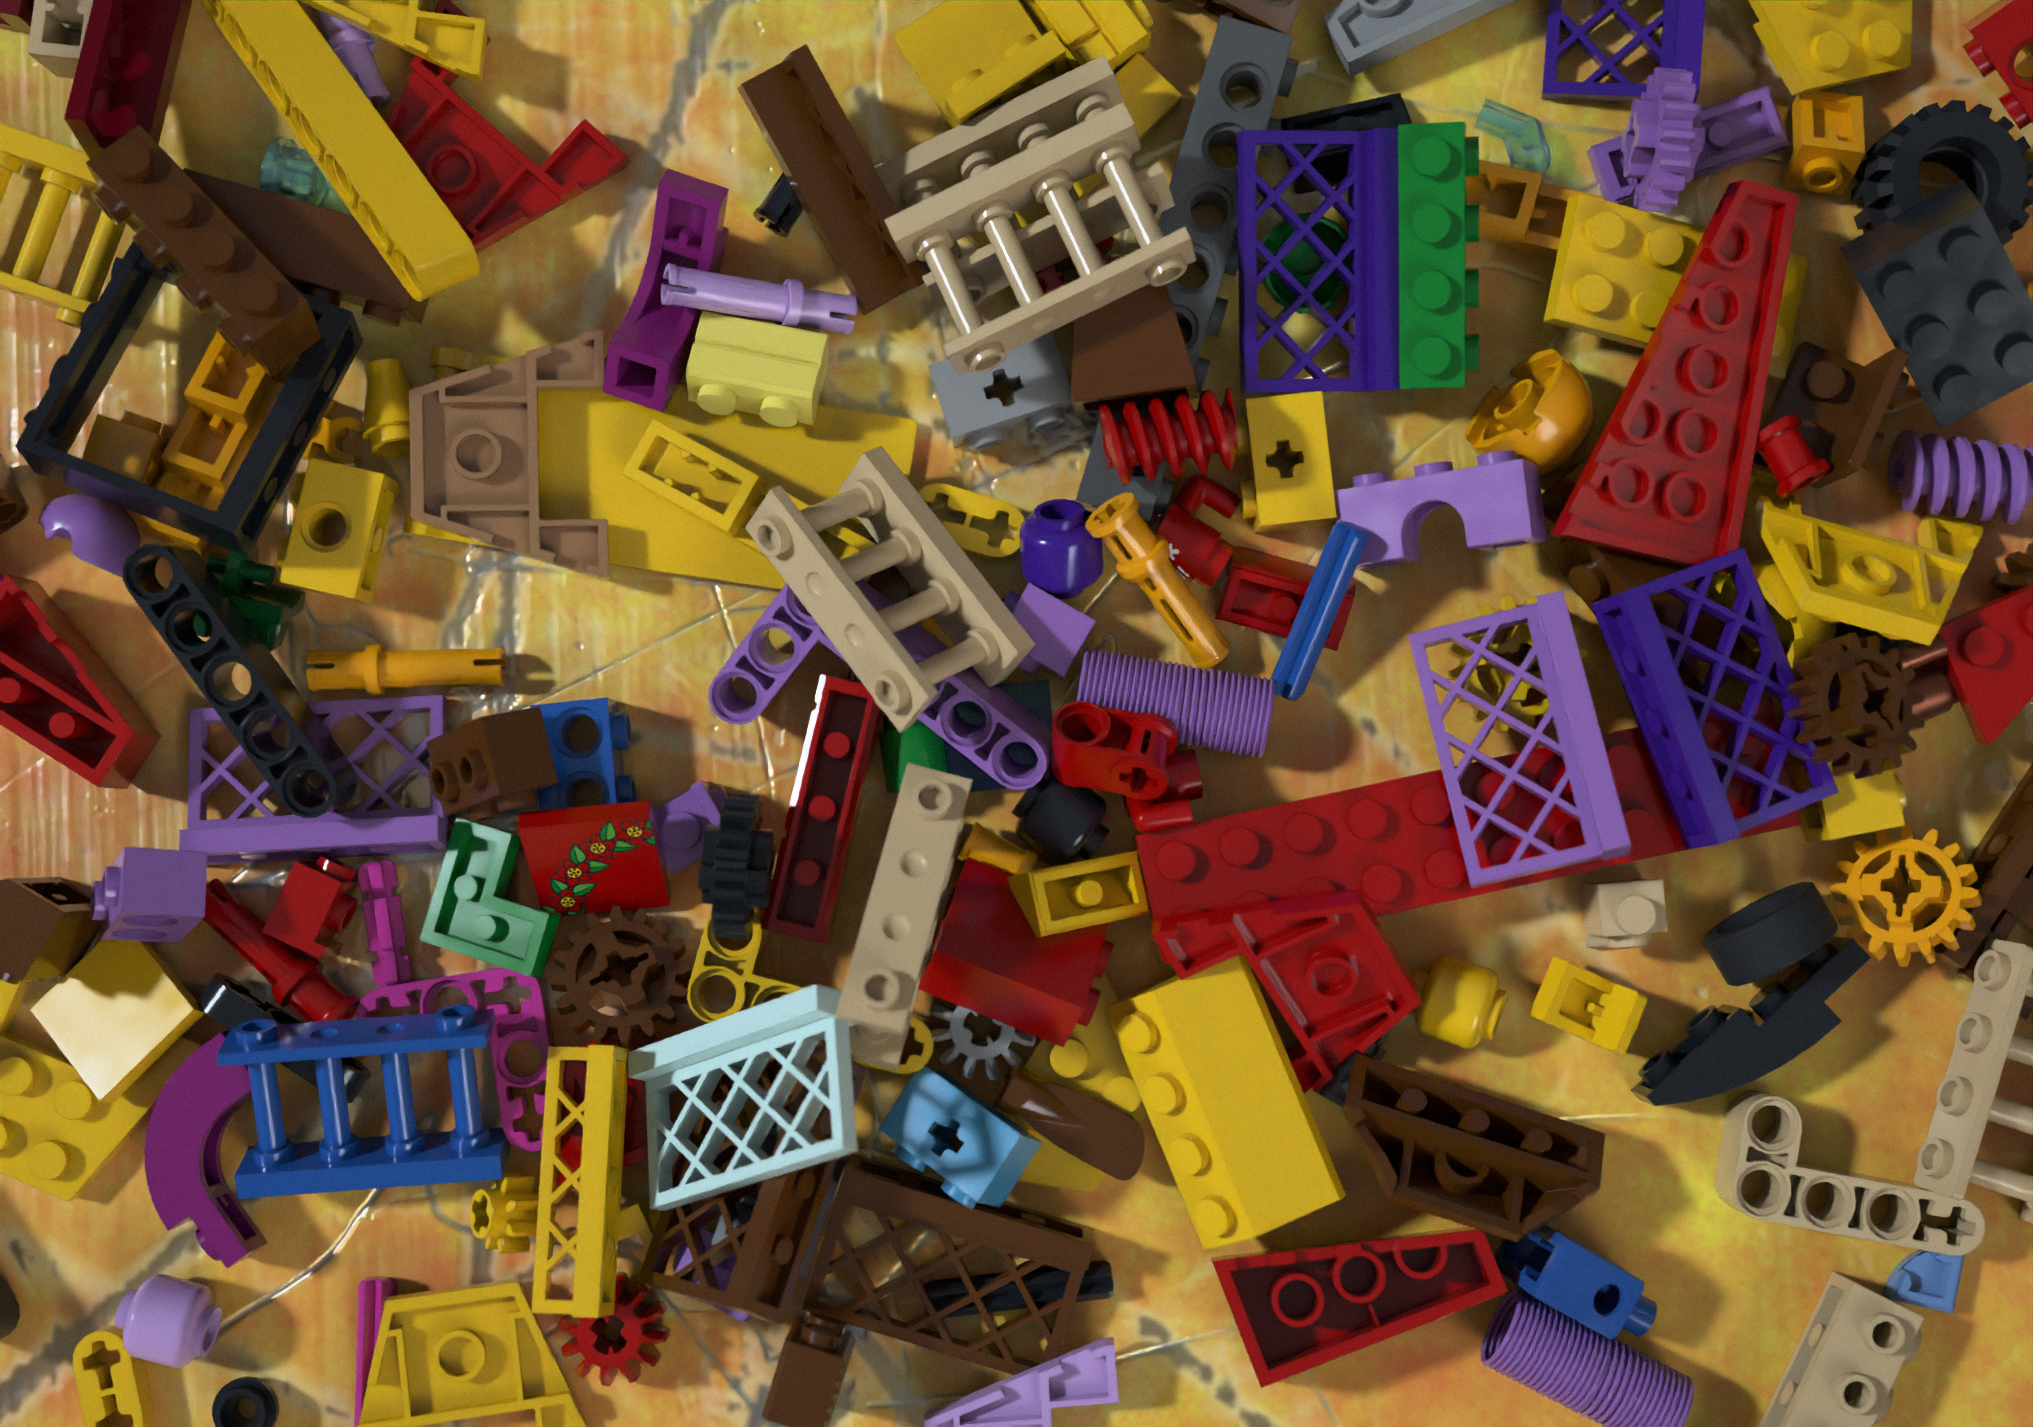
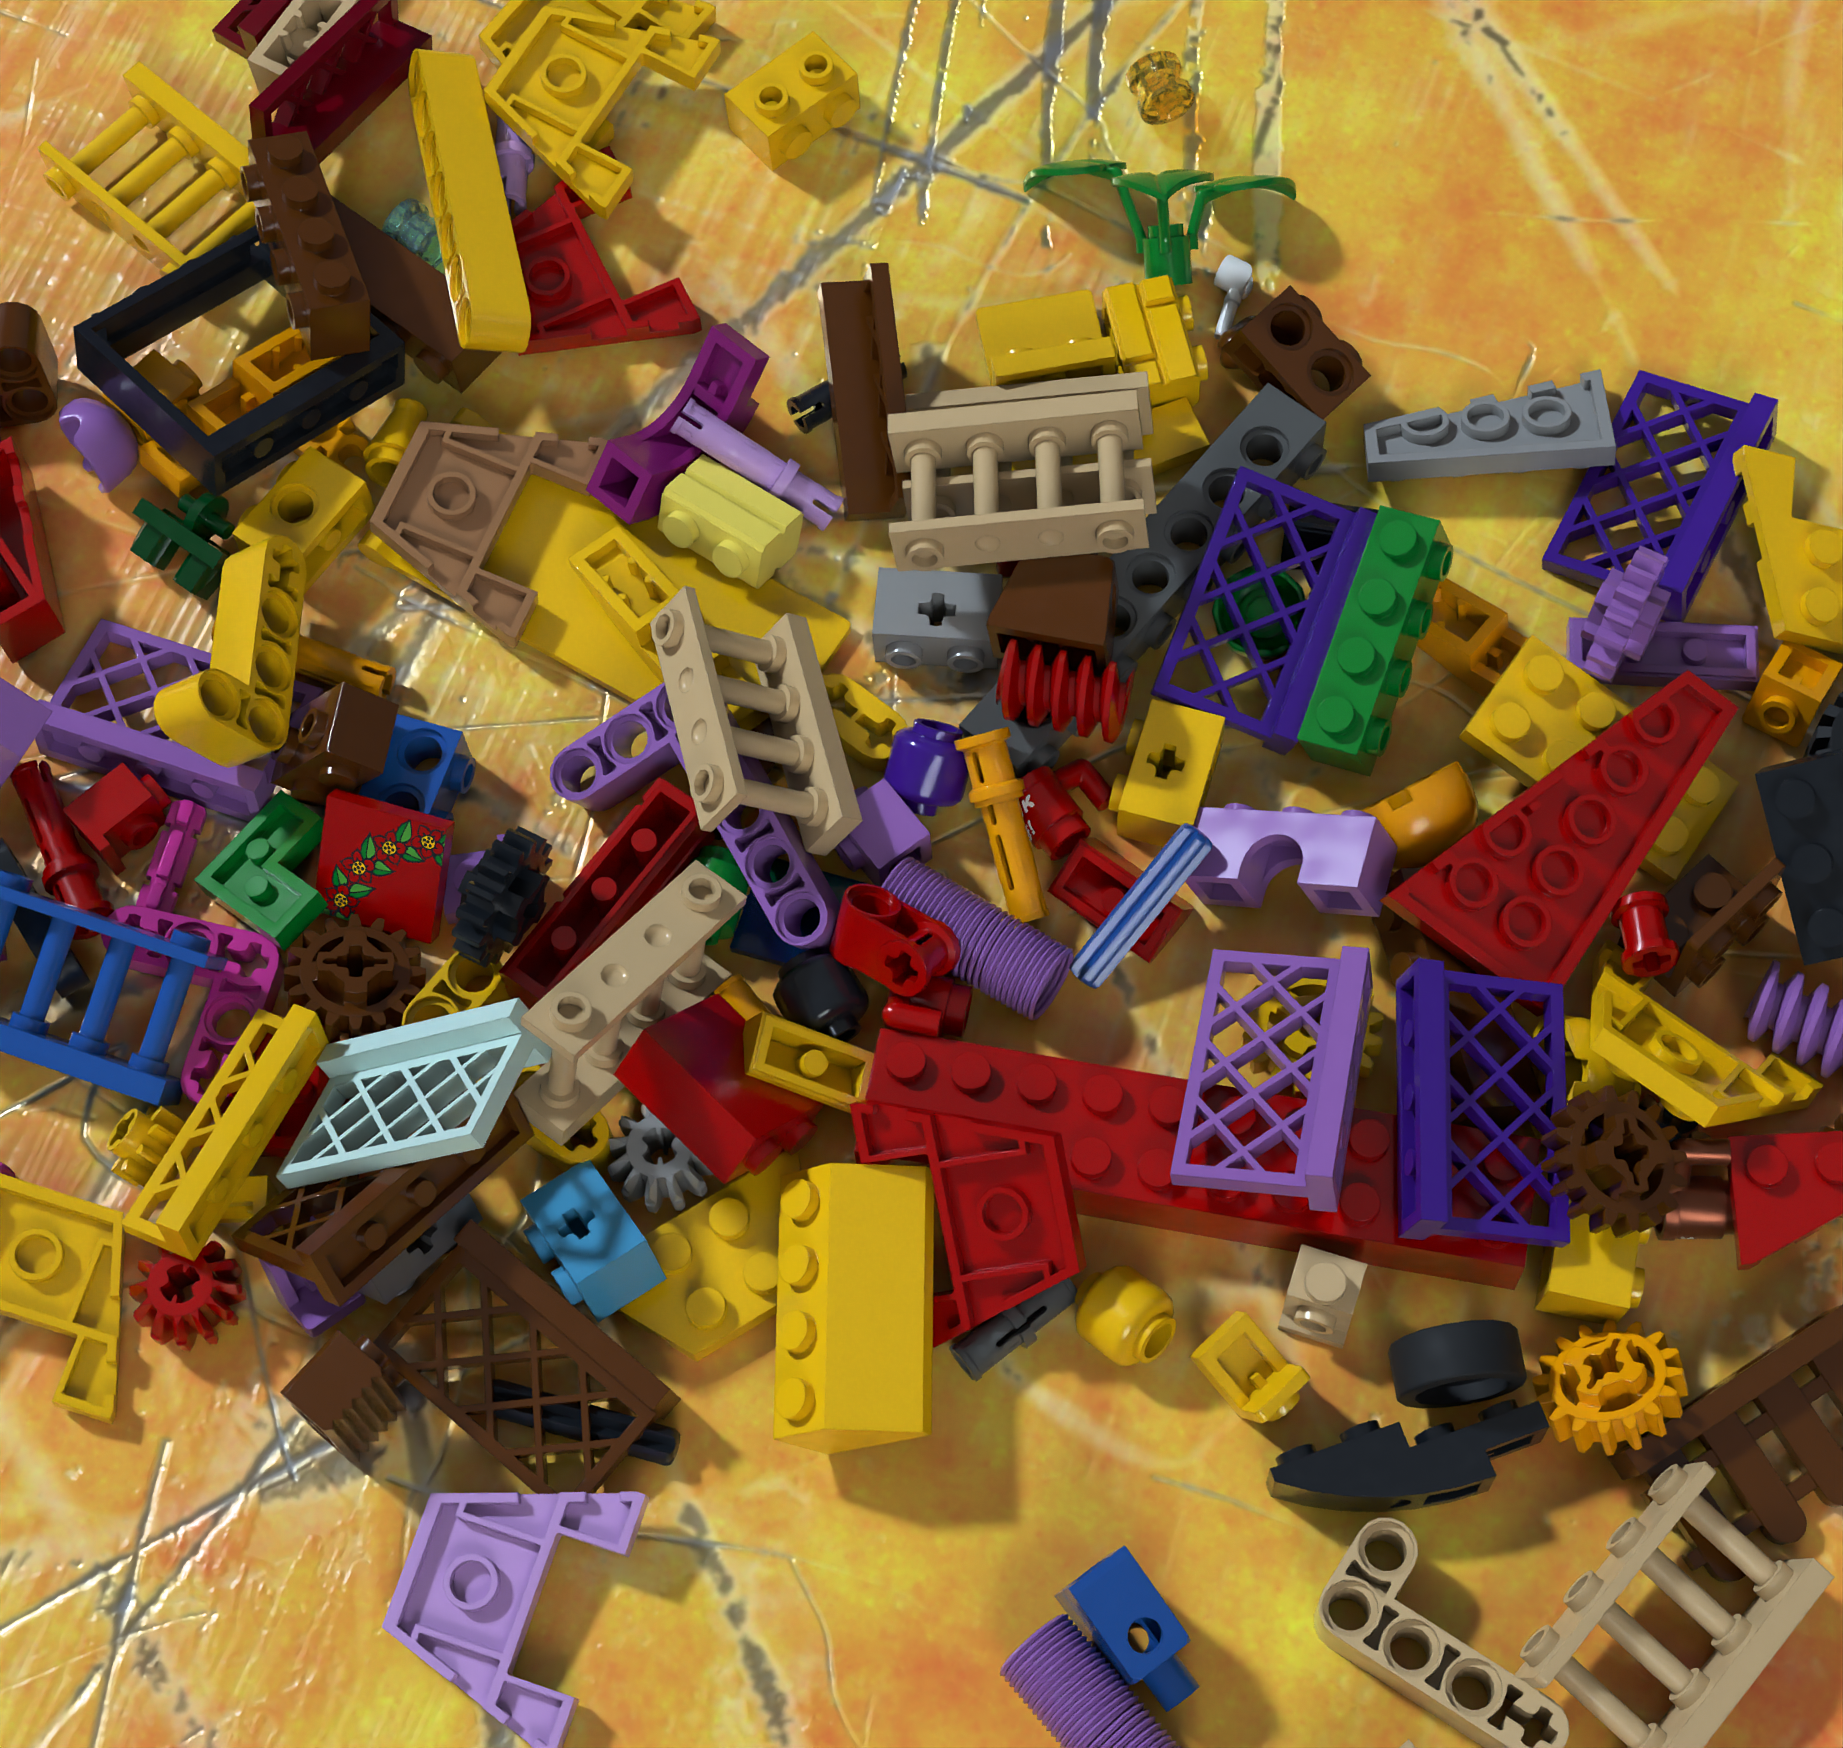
camera: 25 degrees right, 20 degrees down
black beam [122,542,357,818] -> none
reddish brown piece [993,1064,1145,1180] -> none
red wedge [1211,1227,1508,1388] -> none
reddish brown wedge [1343,1053,1605,1242] -> none
clear light blue arm [1474,98,1551,174] -> none
none -> yellow beam [154,535,307,768]

